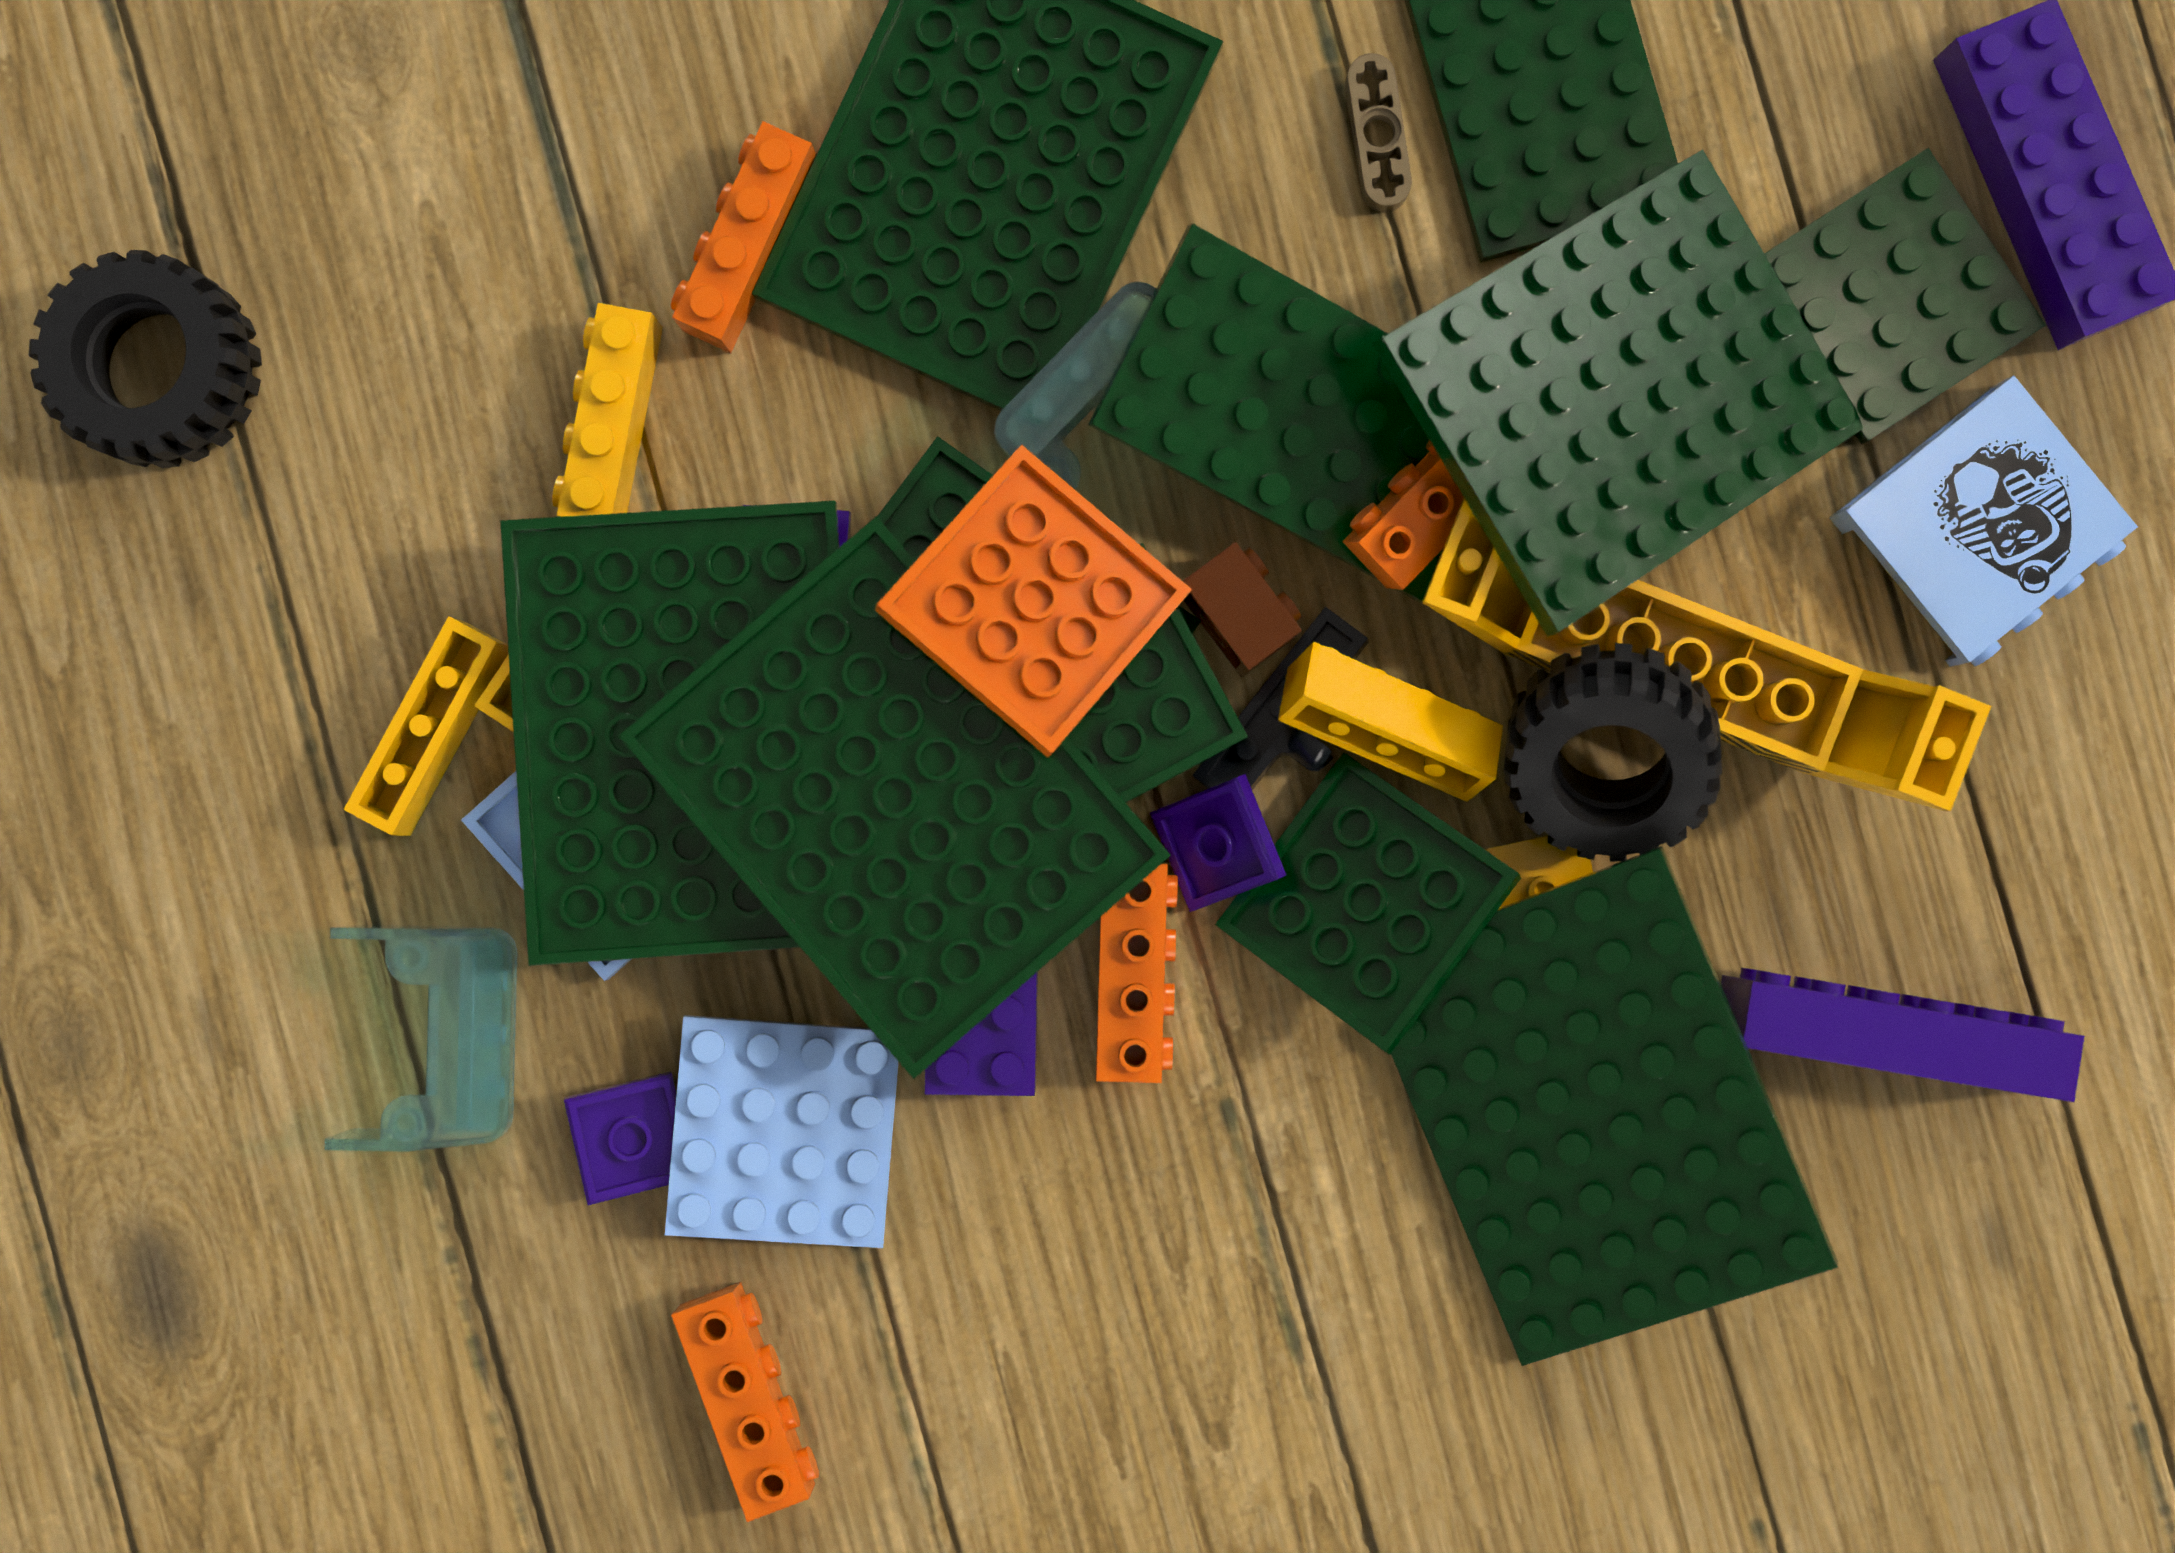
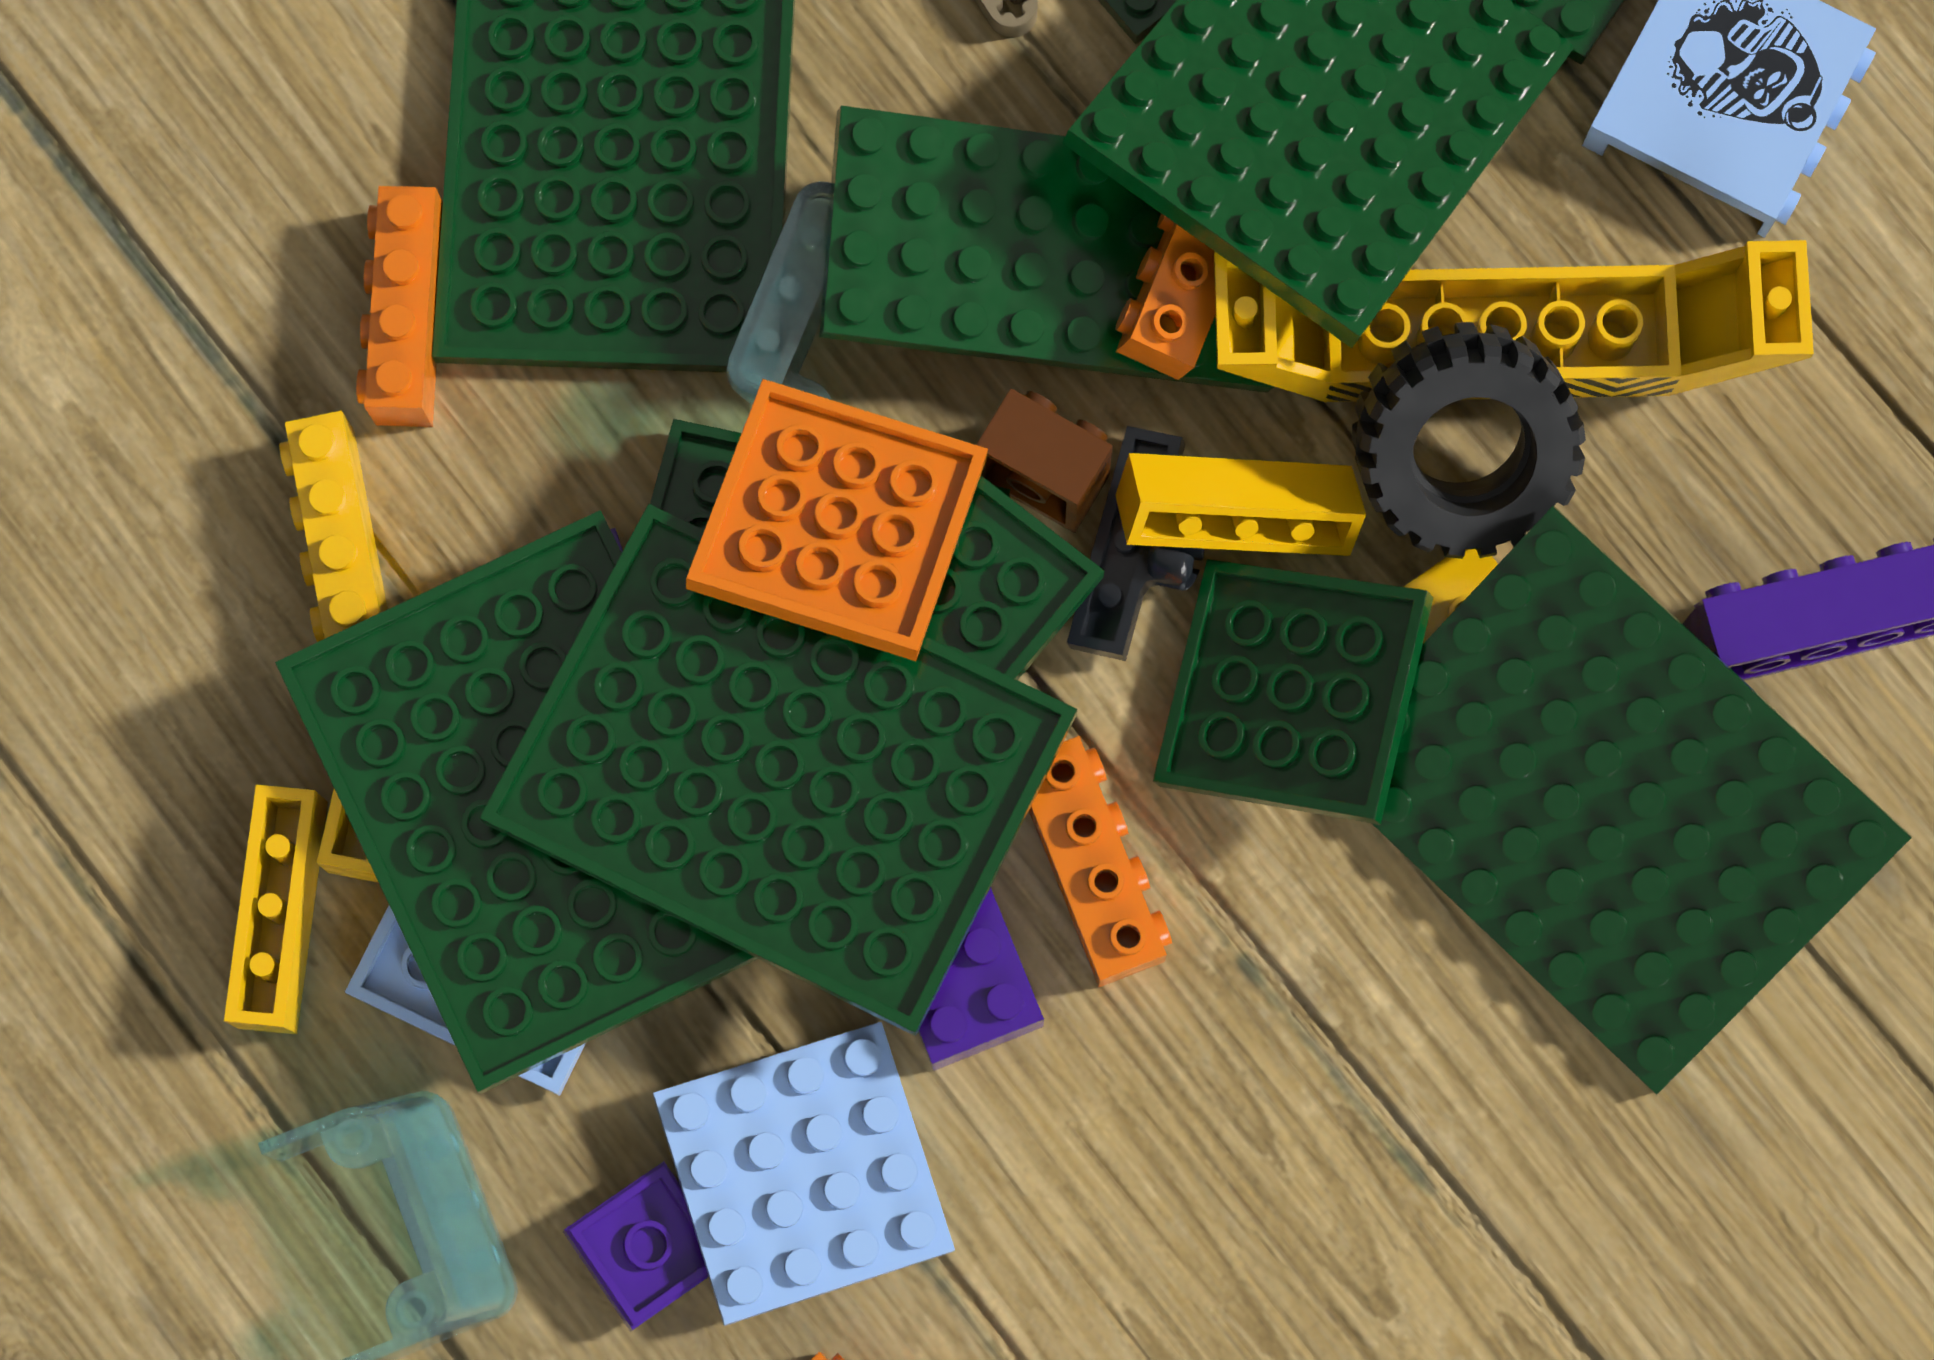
camera: 20 degrees left, 10 degrees down
dark purple plate [1150,774,1286,912] -> none

